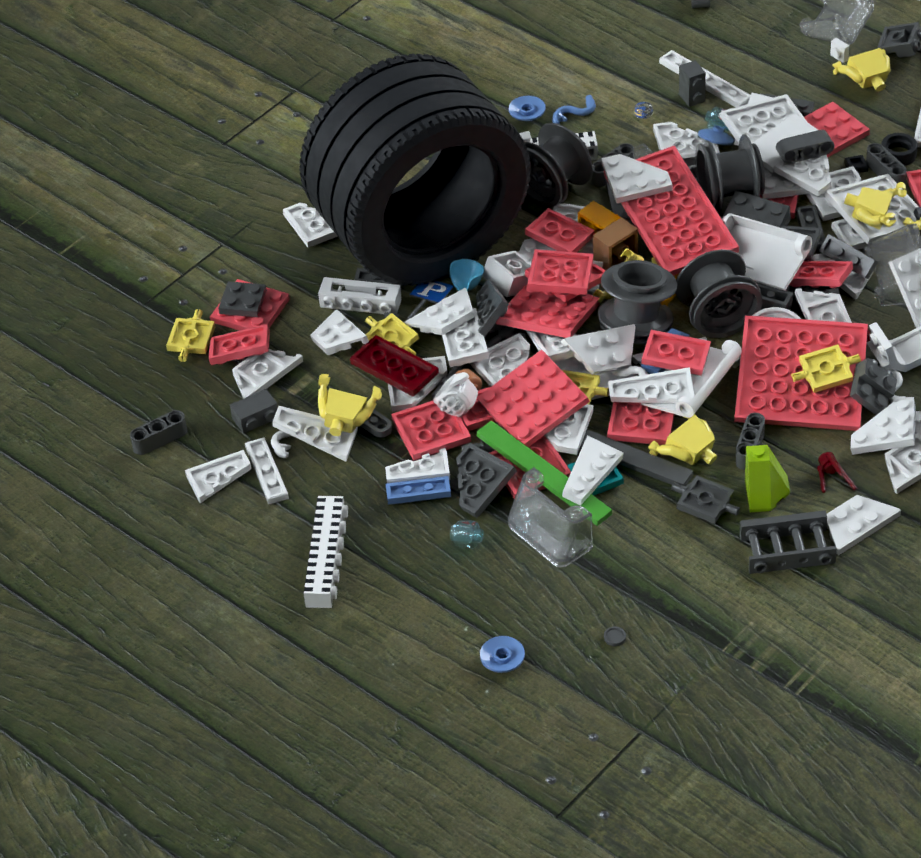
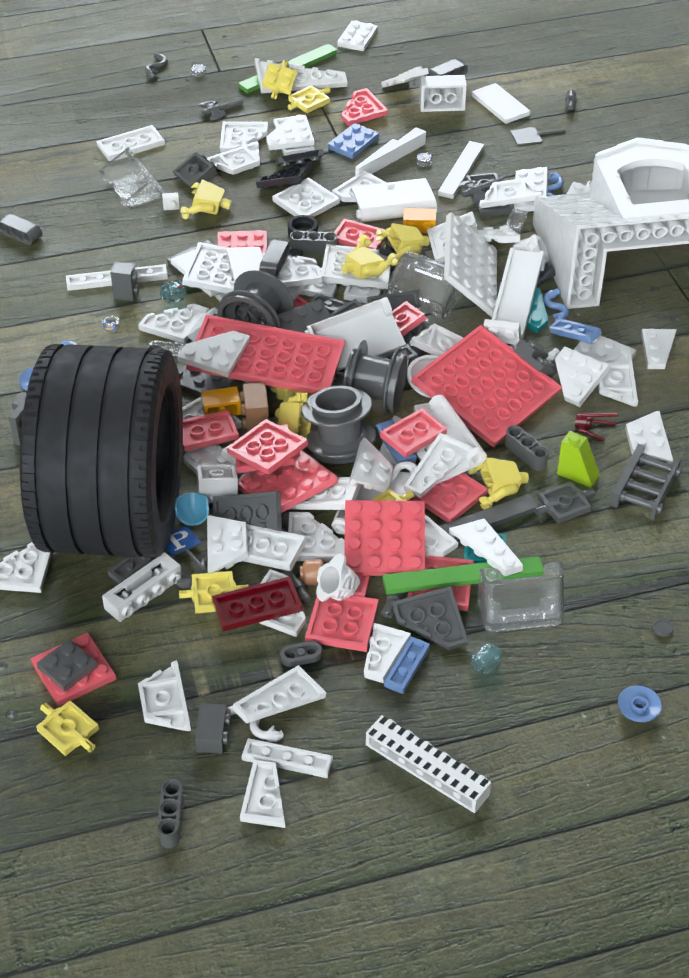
camera: 60 degrees left, 0 degrees up
coral plate [209,324,270,365] -> none
white wing [310,310,369,355] -> none
light yellow torso [318,374,382,436] -> none
medium blue dish [698,126,735,145] -> none
light yellow plate [791,345,861,393] -> none

